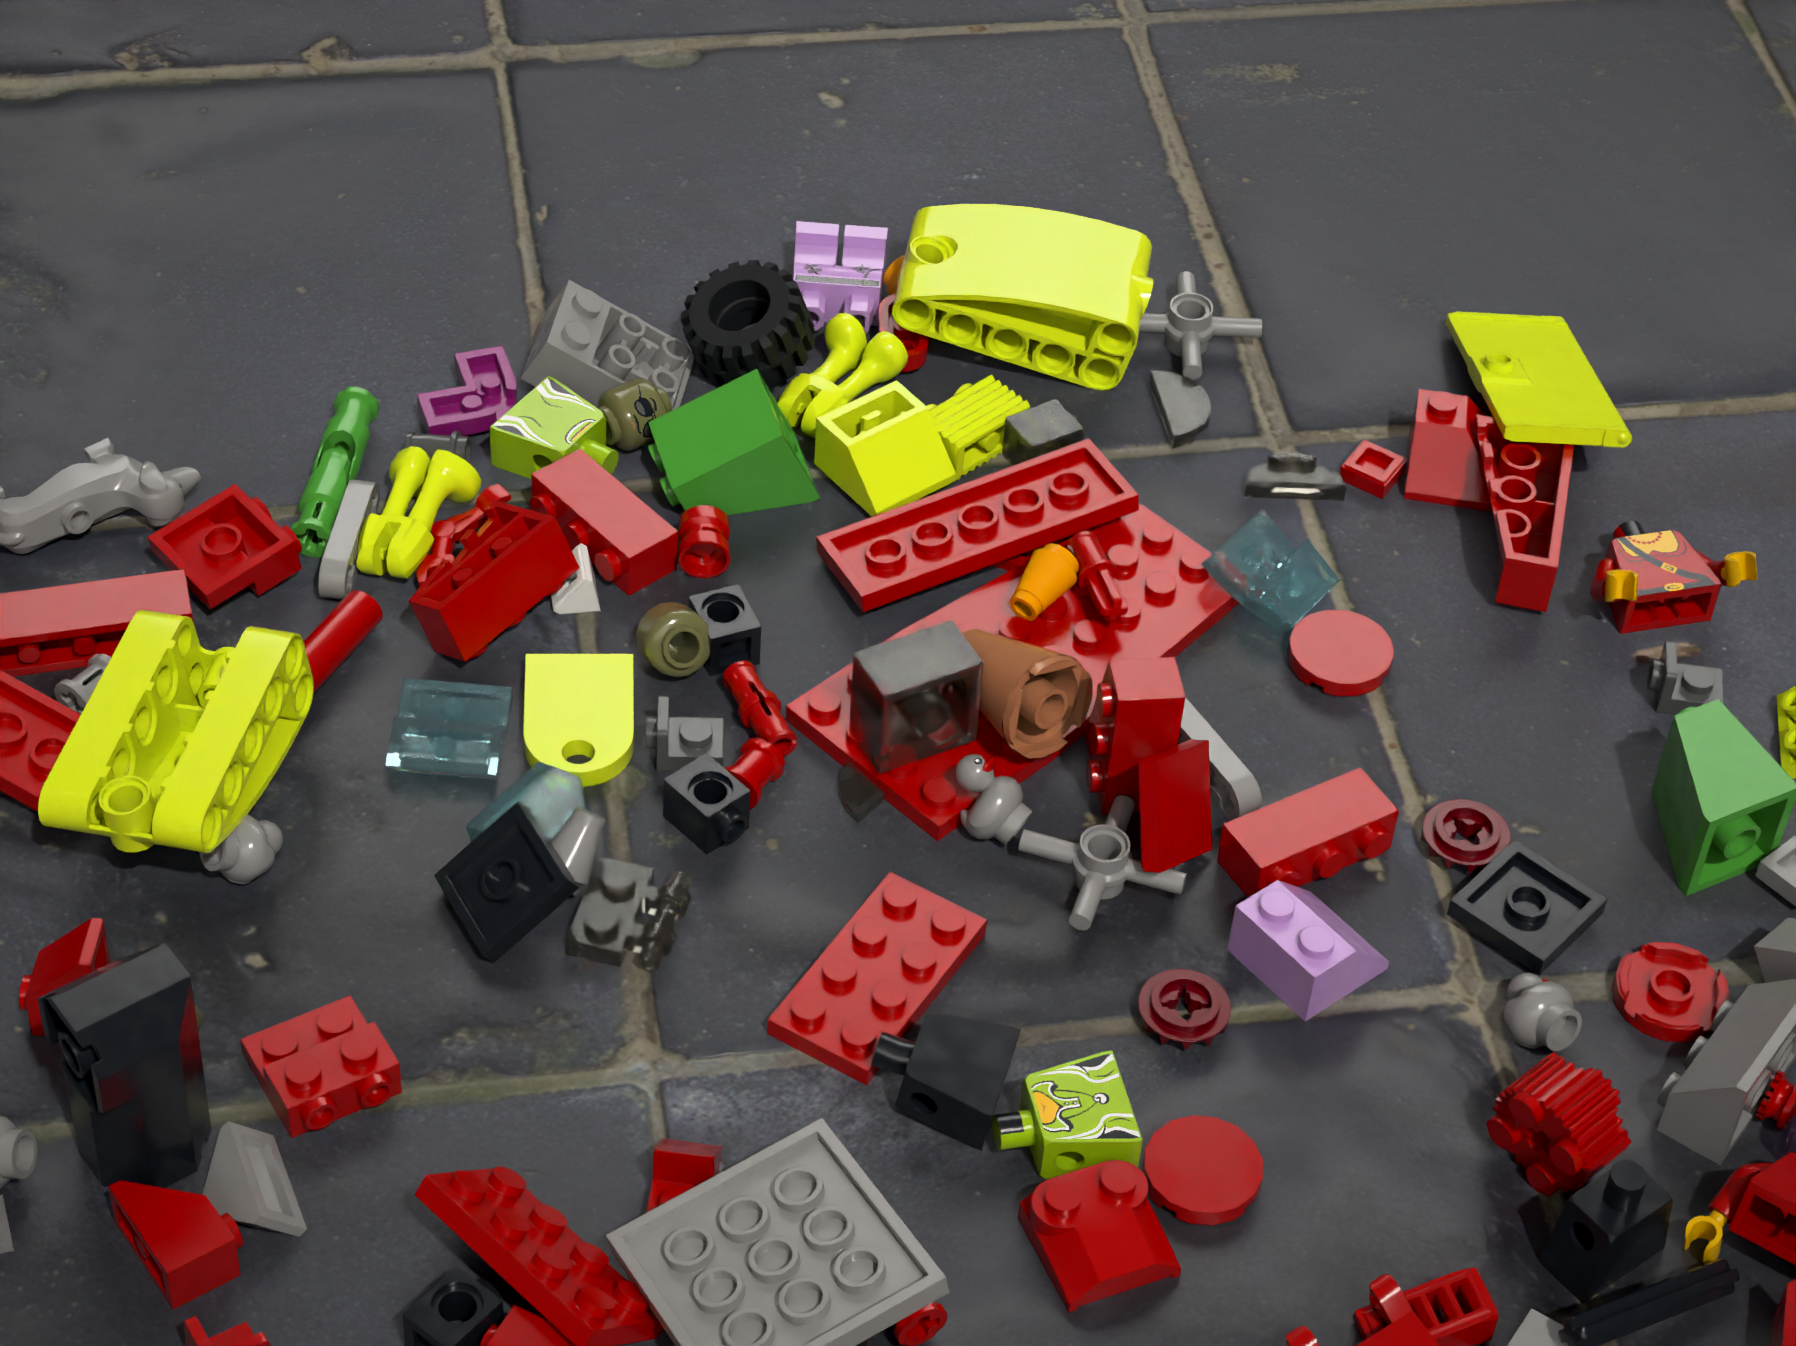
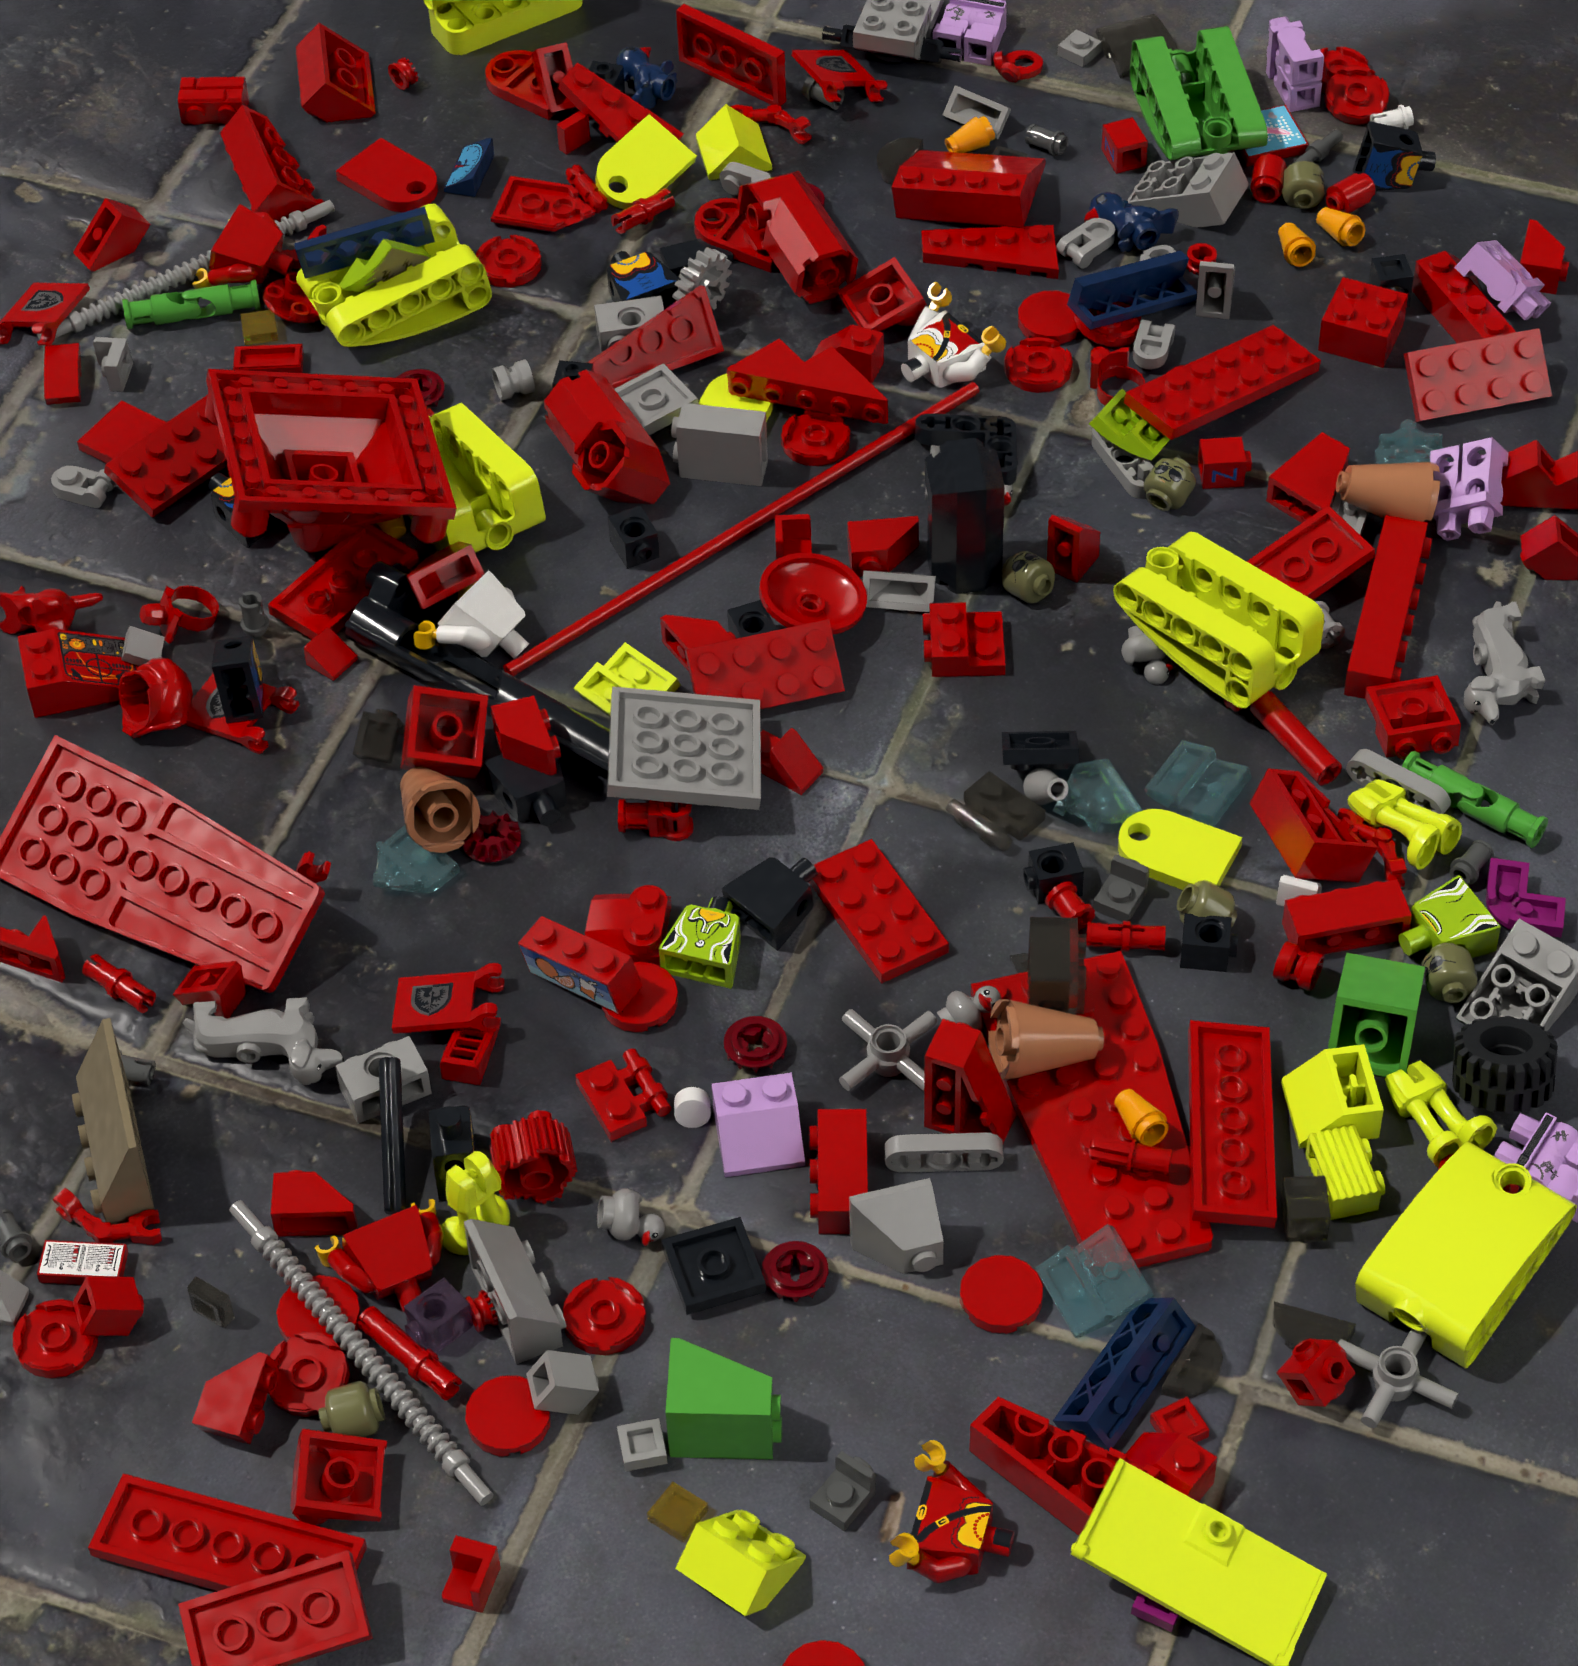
camera: 125 degrees right, 5 degrees up
red tile [1138,739,1212,873] -> none
none -> neon yellow piece [441,1151,510,1255]
none -> red brick [518,916,642,1014]
none -> red plate [575,1048,672,1142]
none -> white piece [674,1087,711,1128]
none -> red dish [759,553,867,635]
none -> light grey slope [849,1178,944,1274]
none -> dark blue fence [1053,1298,1197,1451]
none -> red brick [1276,1338,1356,1407]

